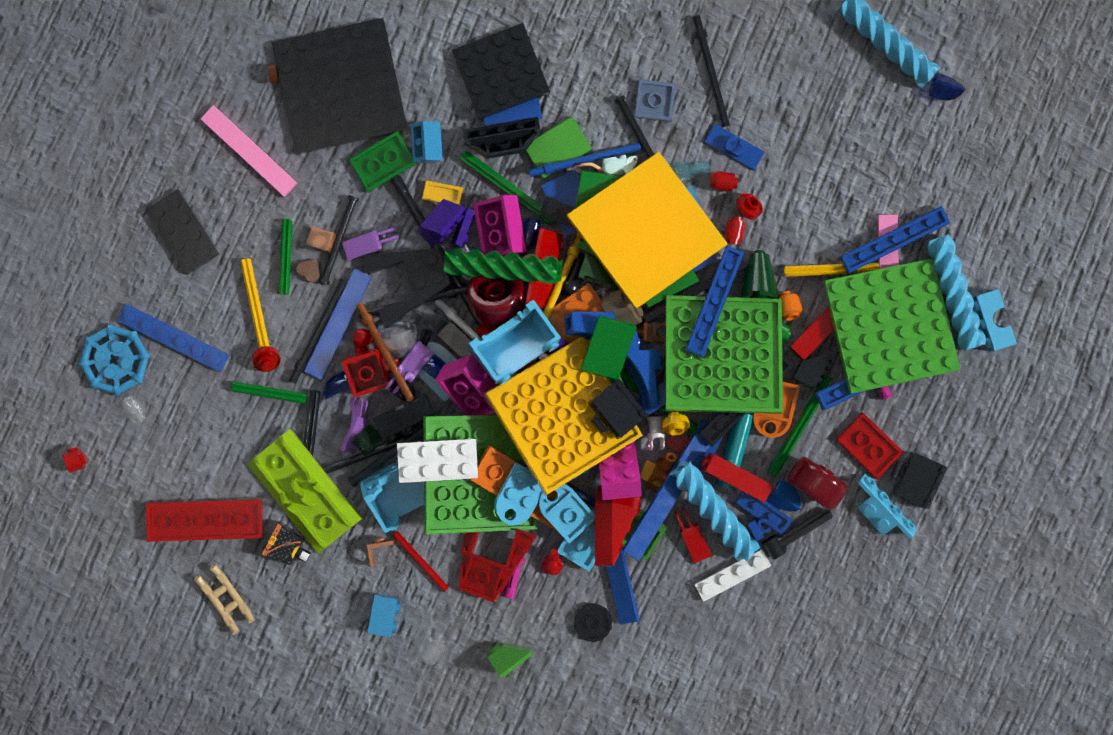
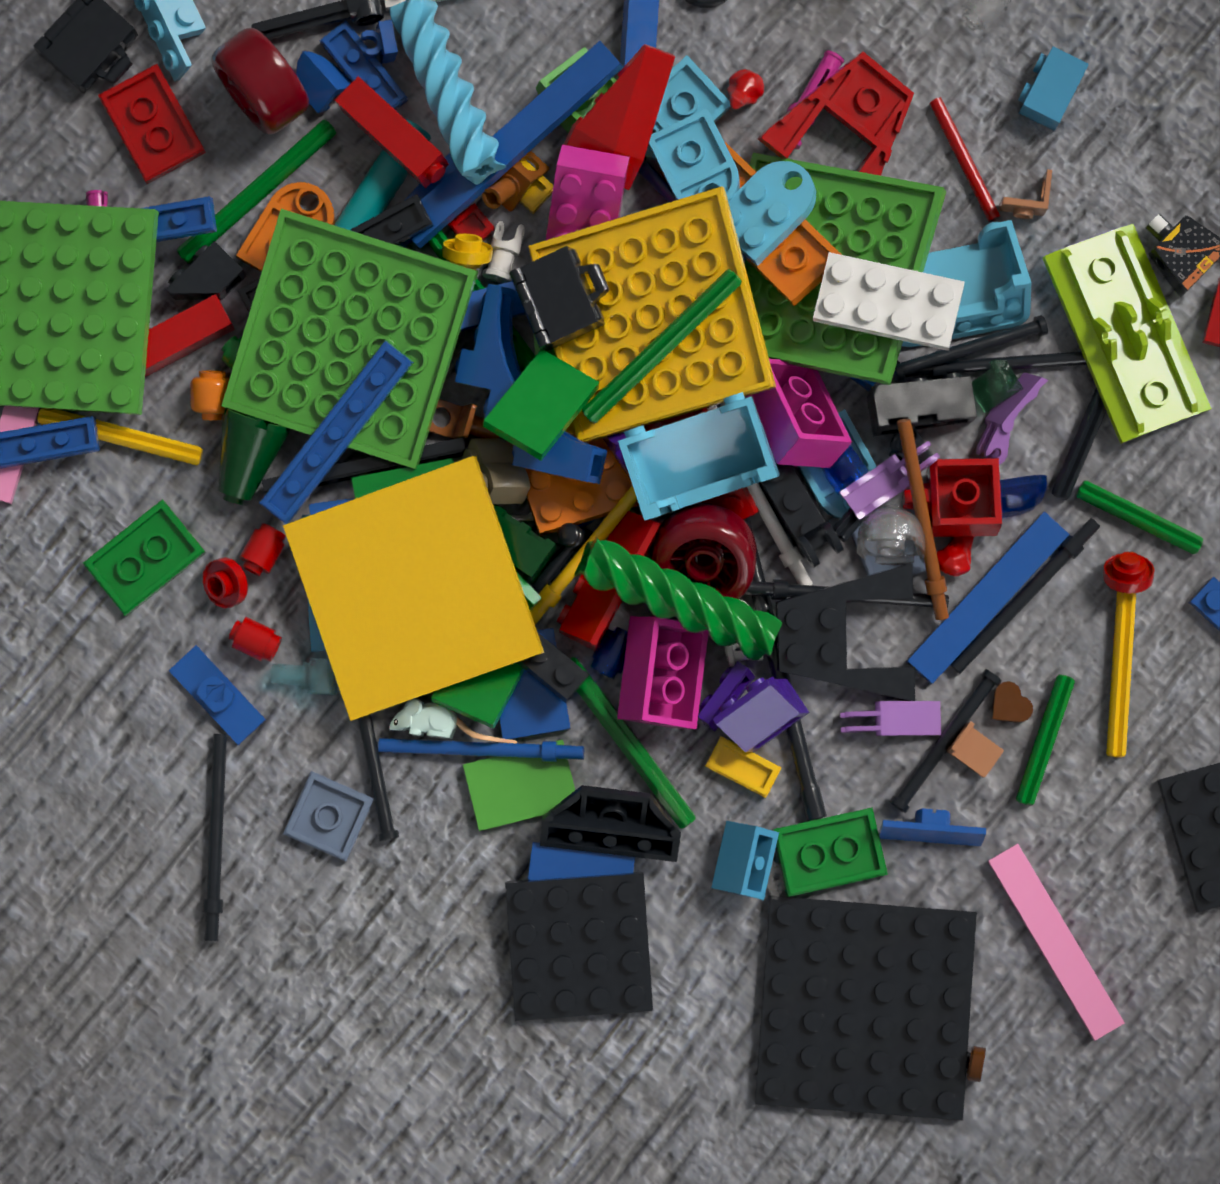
camera: 165 degrees left, 5 degrees down
red arm [674,507,712,564] -> none
none -> green tile [83,499,206,617]
none -> green axle [582,269,742,423]
none -> blue piece [879,808,986,846]

